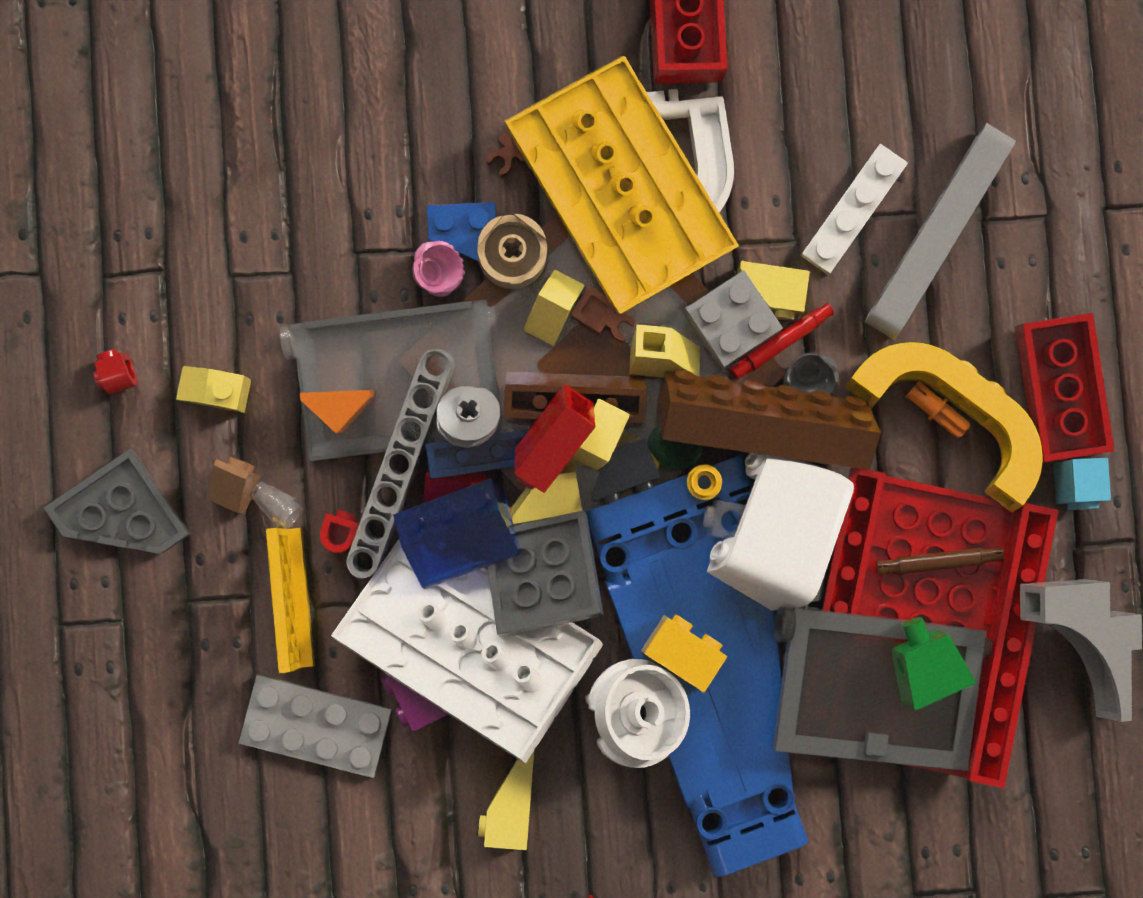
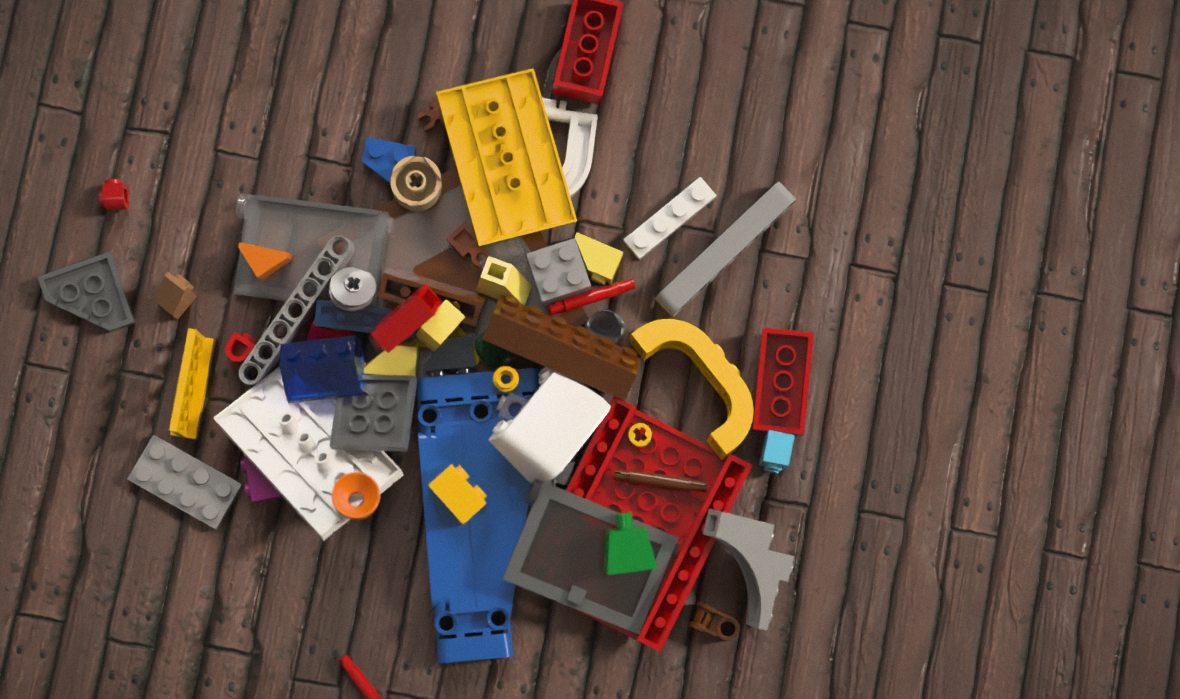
camera: 15 degrees right, 5 degrees down
light yellow slope [176,366,251,413] -> none
clear cone [250,481,303,529] -> none
bright pink hair [412,241,465,297] -> none
light yellow slope [478,748,535,850] -> none
light yellow slope [523,270,585,347] -> none
white piece [585,659,690,768] -> none
orange axle [905,380,970,438] -> none
none -> orange piece [332,472,380,520]
none -> yellow bush [629,423,652,447]
none -> reddish brown piece [688,602,740,641]

